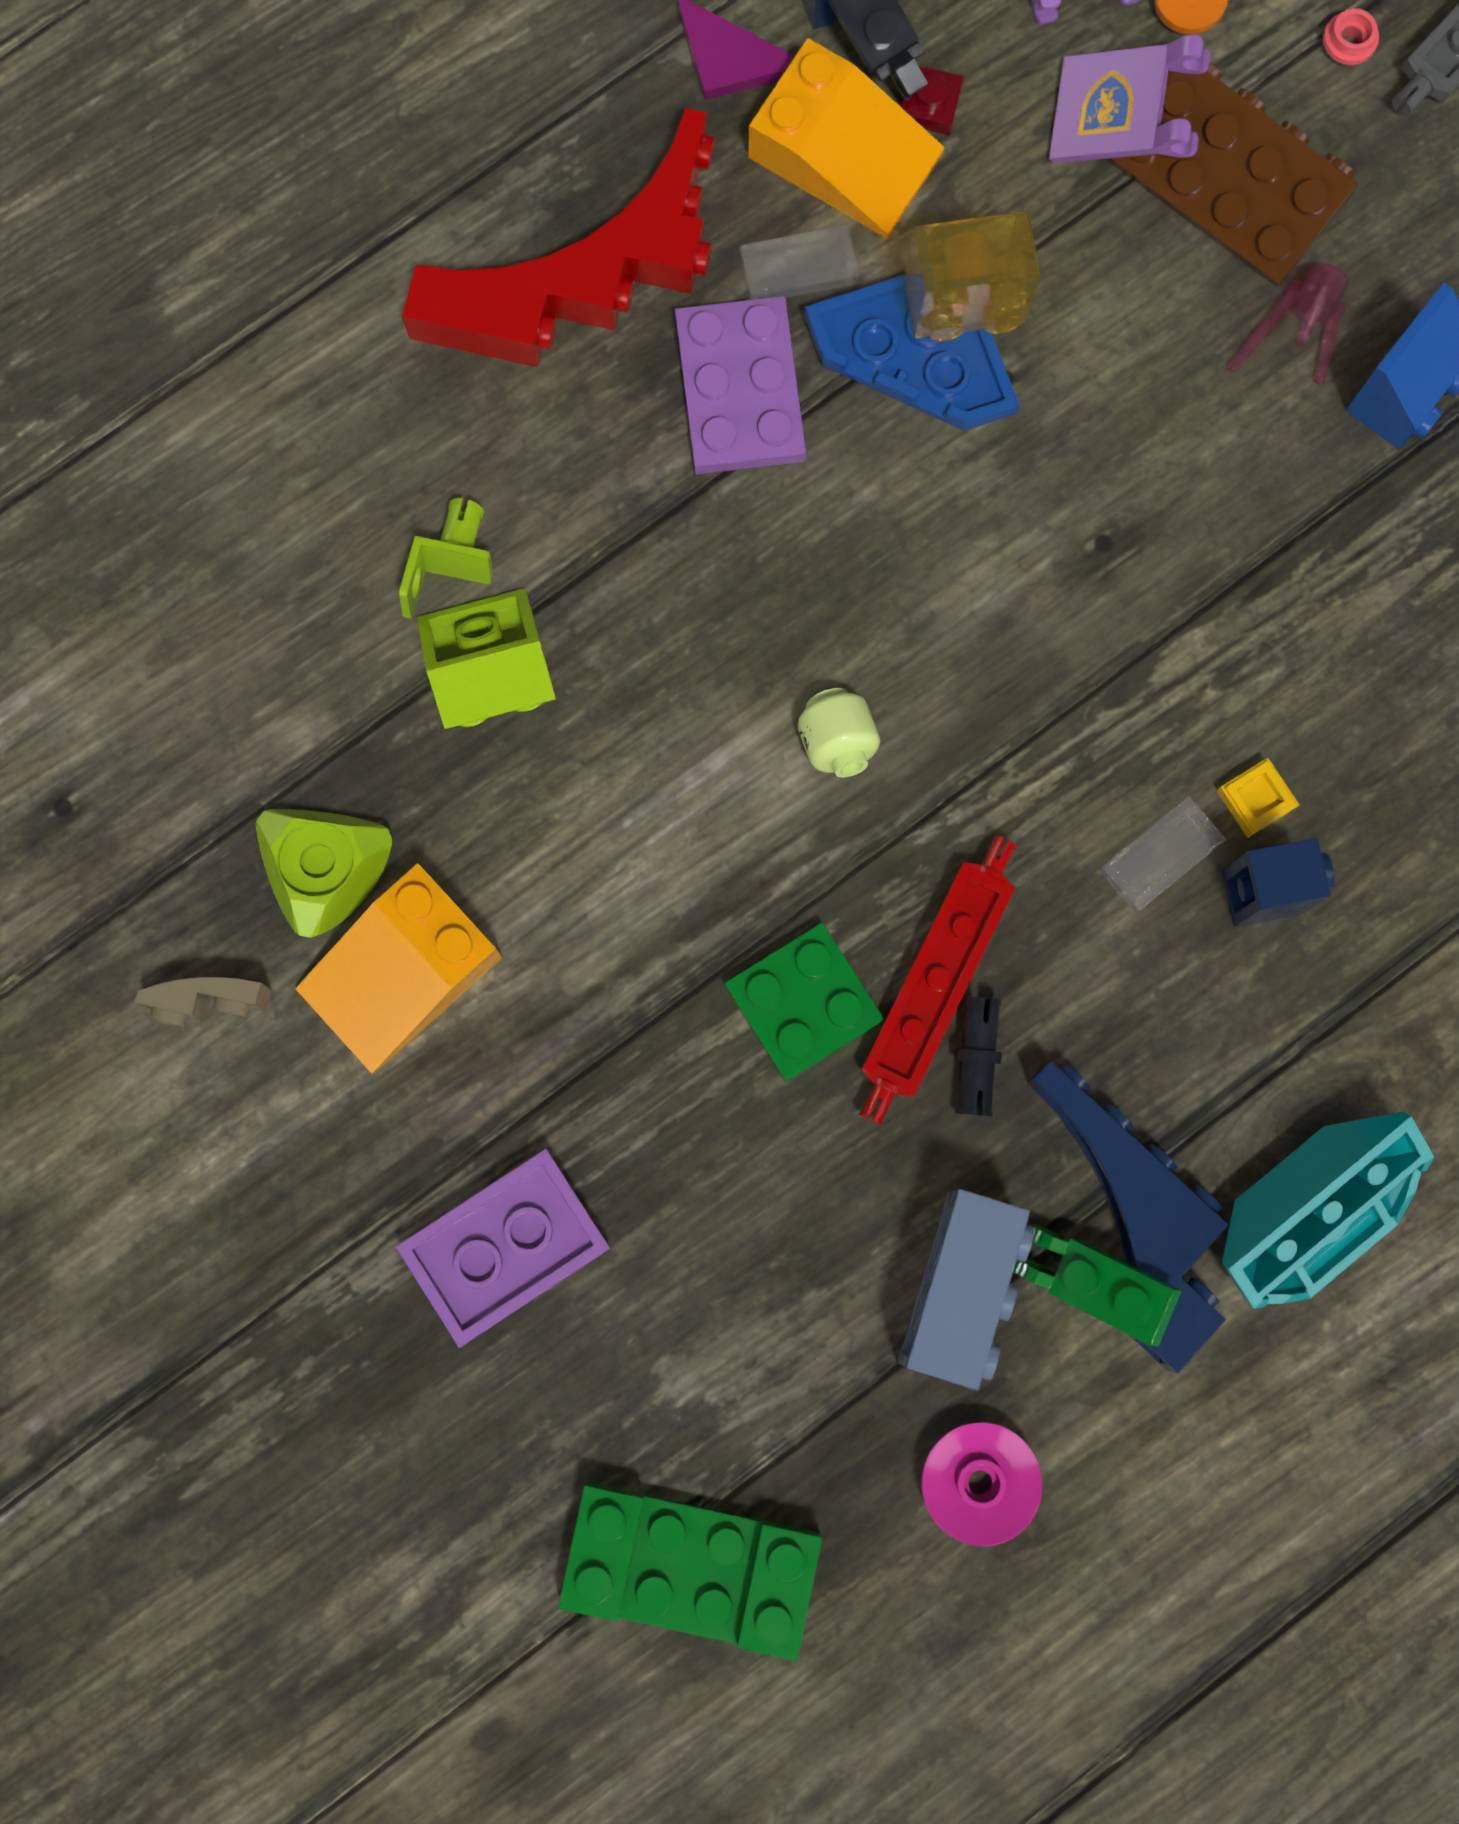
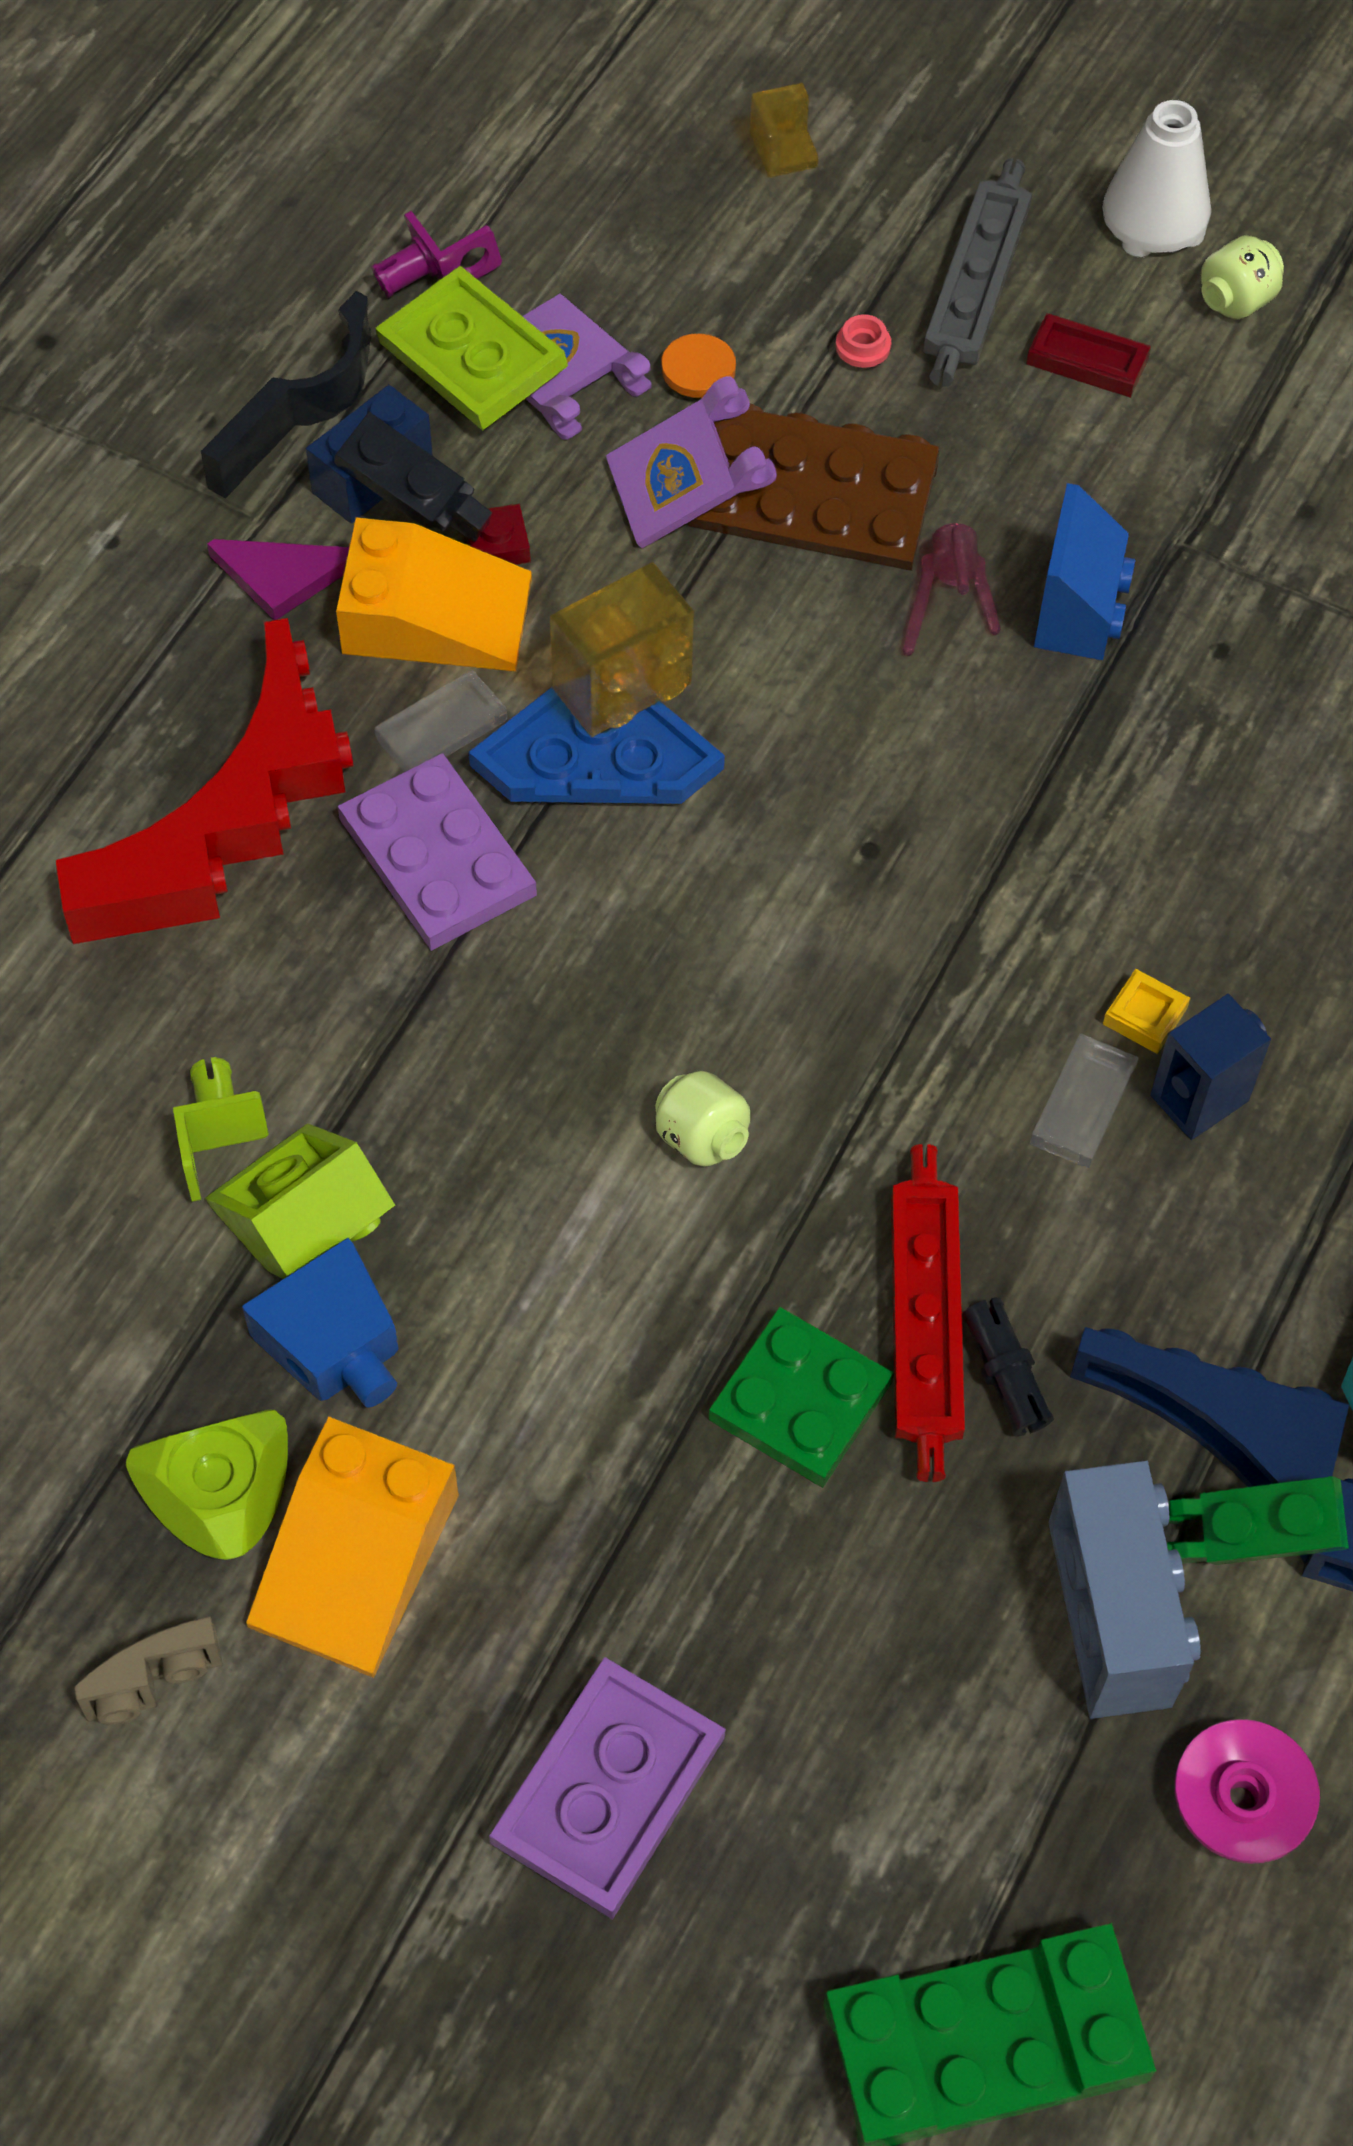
camera: 25 degrees left, 20 degrees down
none -> blue torso [242,1238,399,1408]

